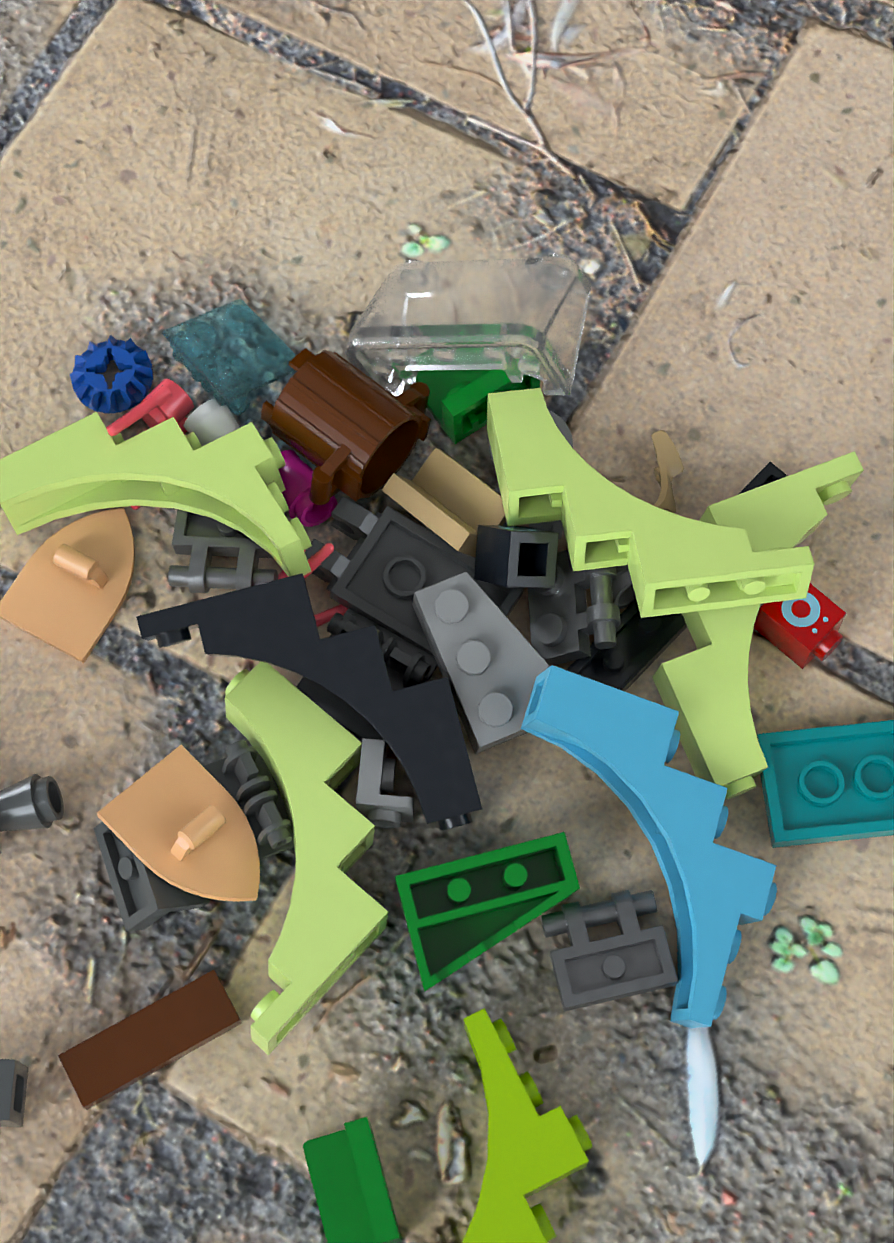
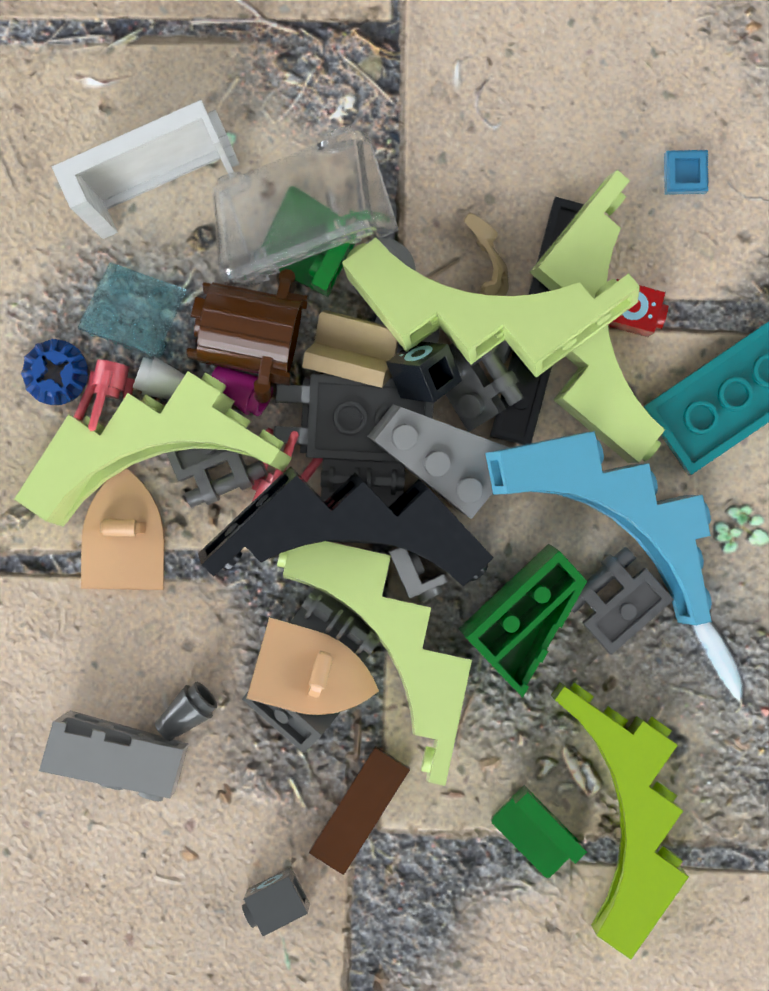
camera: 30 degrees left, 20 degrees up
none -> white panel [52,100,239,239]

